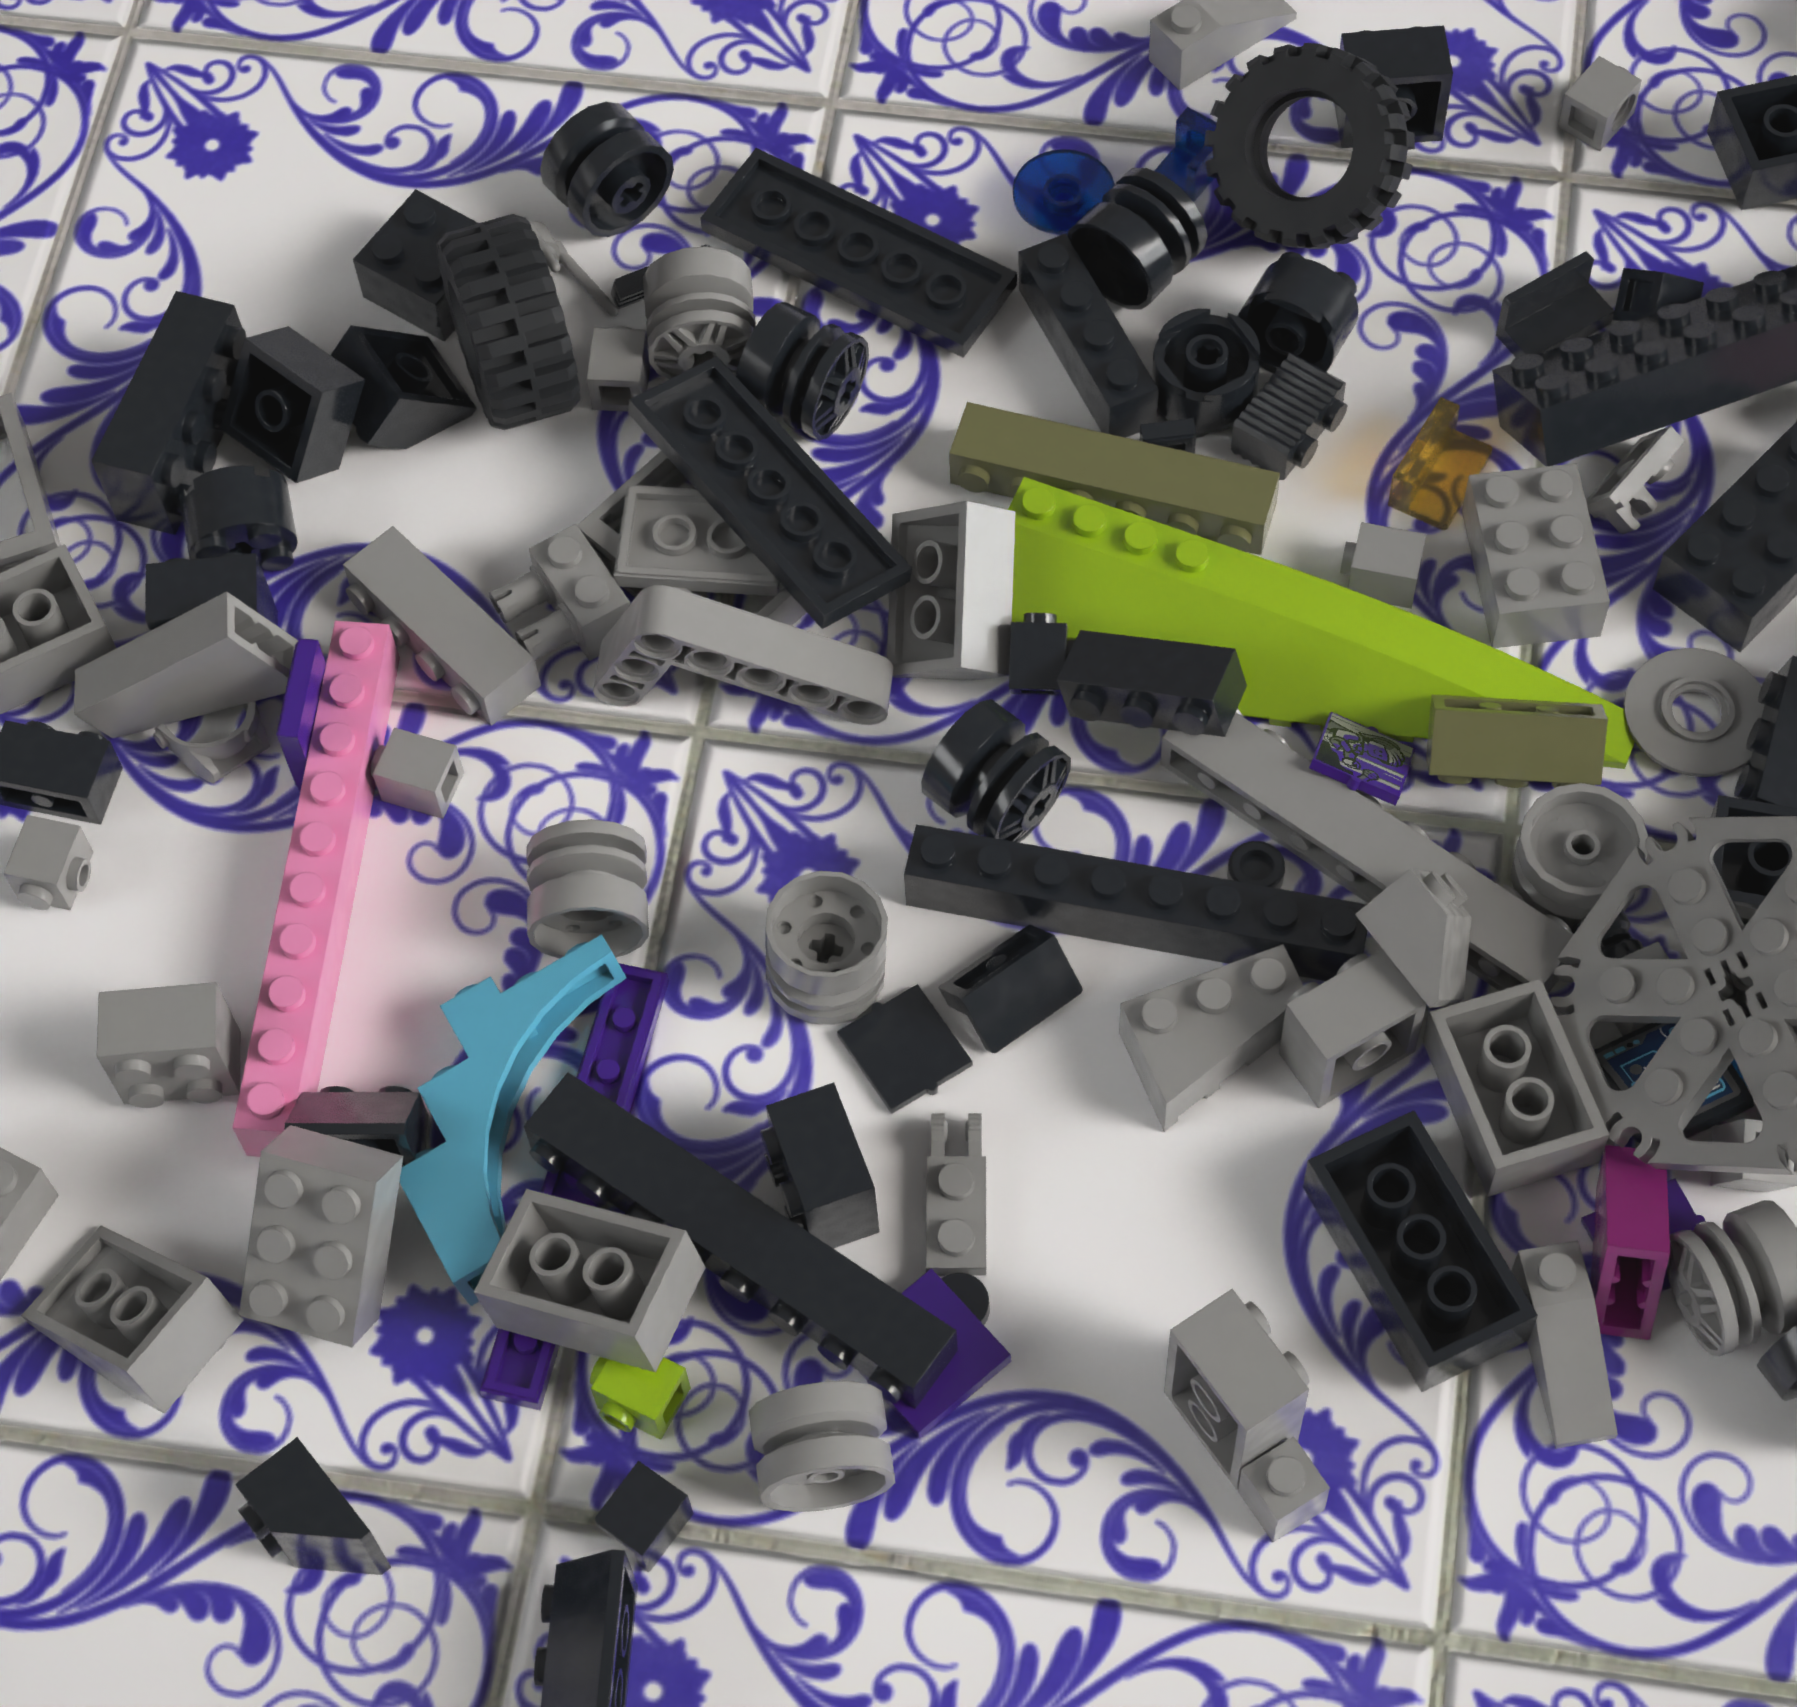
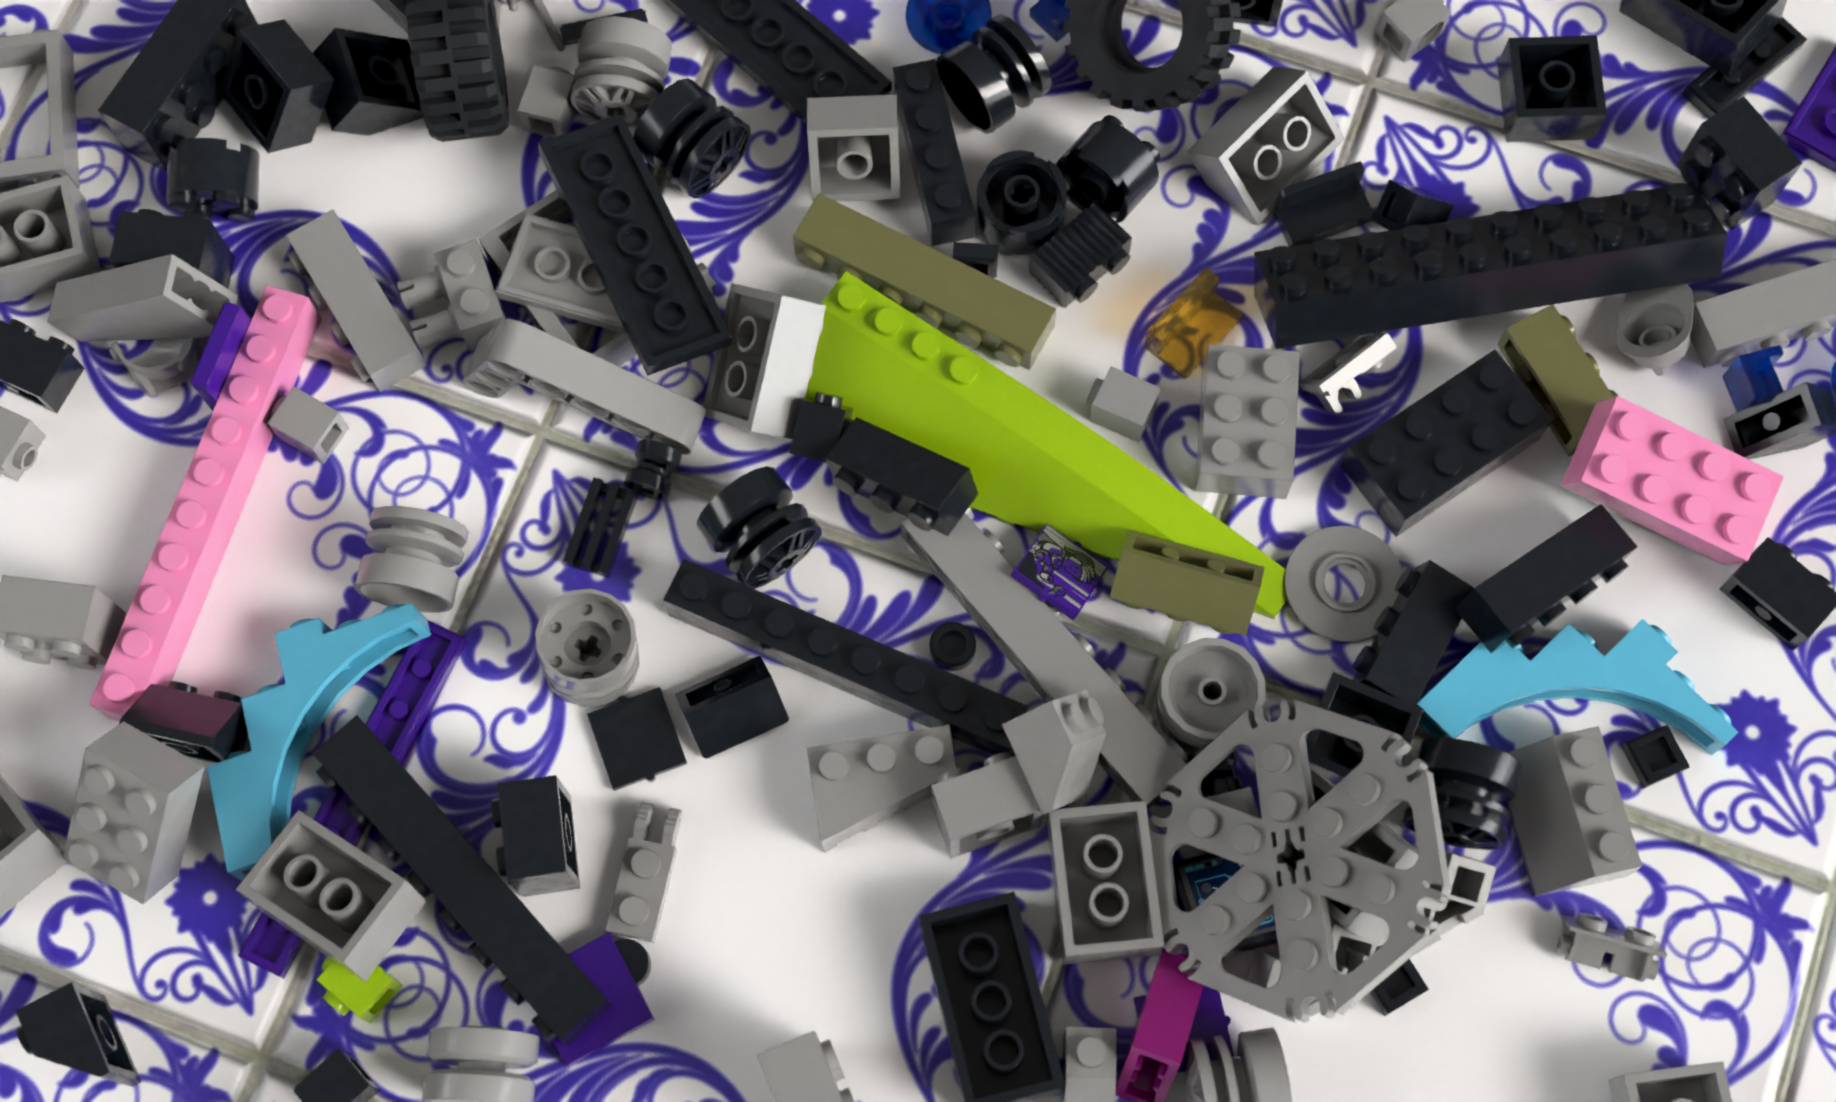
camera: 10 degrees right, 10 degrees up
none -> black tile [563,477,639,578]
none -> black wheel [624,439,682,500]
none -> light grey brick [807,94,901,202]
none -> light grey slope [1187,66,1345,225]

